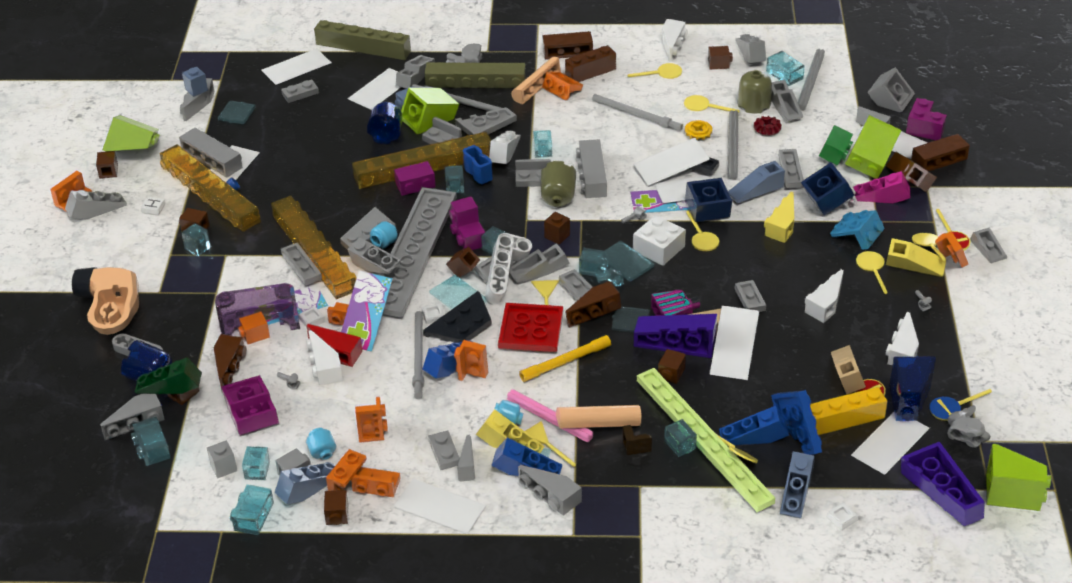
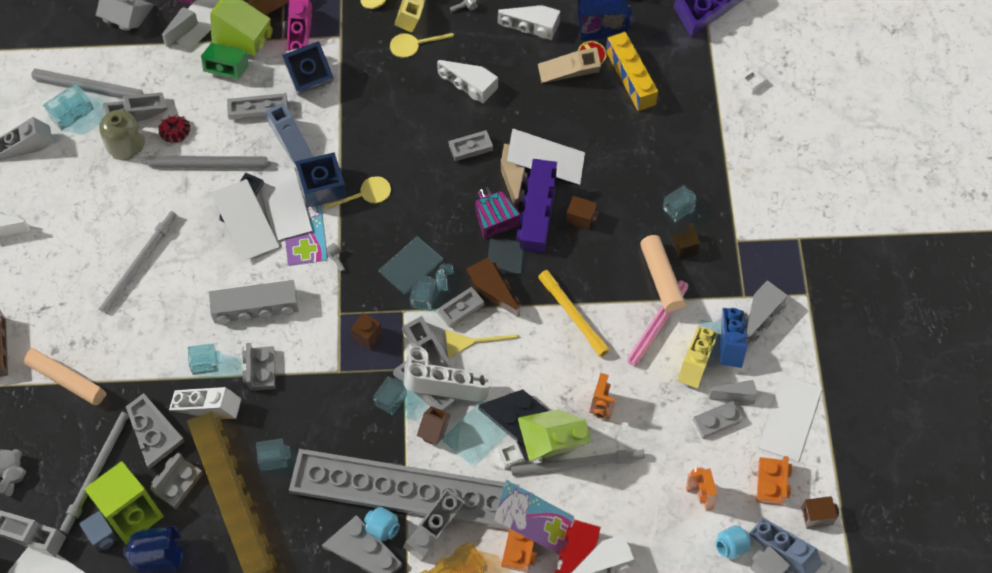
camera: 95 degrees left, 20 degrees up
orange bracket [326,449,367,491] -> none
magenta brick [394,161,436,196] -> none
blue slope [422,340,472,379] -> none
olive brick [425,62,526,88] -> none
magenta brick [449,197,486,250] -> none
blue brick [463,145,493,184] -> none
medium azure head [494,400,524,425] -> none
red plate [498,303,564,352] -> none
light yellow piece [525,421,576,467] -> none
olive cylinder [541,161,576,207] -> none
orange bracket [542,72,583,100] -> none
reddish brown brick [565,45,616,82] -> none
light yellow piece [627,63,682,79] -> none
white brick [633,215,686,266] -> none
yellowish green plate [637,368,775,512] -> none
light yellow piece [684,95,740,113] -> none
yellow gear [685,120,713,140] -> none
reddish brown brick [708,46,733,70] -> none
light yellow piece [716,434,758,463] -> none
blue slope [719,406,789,445] -> none
light yellow slope [764,192,794,243] -> none
blue plate [771,390,822,454] -> none
sand blue slope [780,451,815,518] -> none
dark azure bracket [830,210,885,250] -> none
white sticker [851,410,929,475] -> none
none -> lime slope [518,409,592,462]

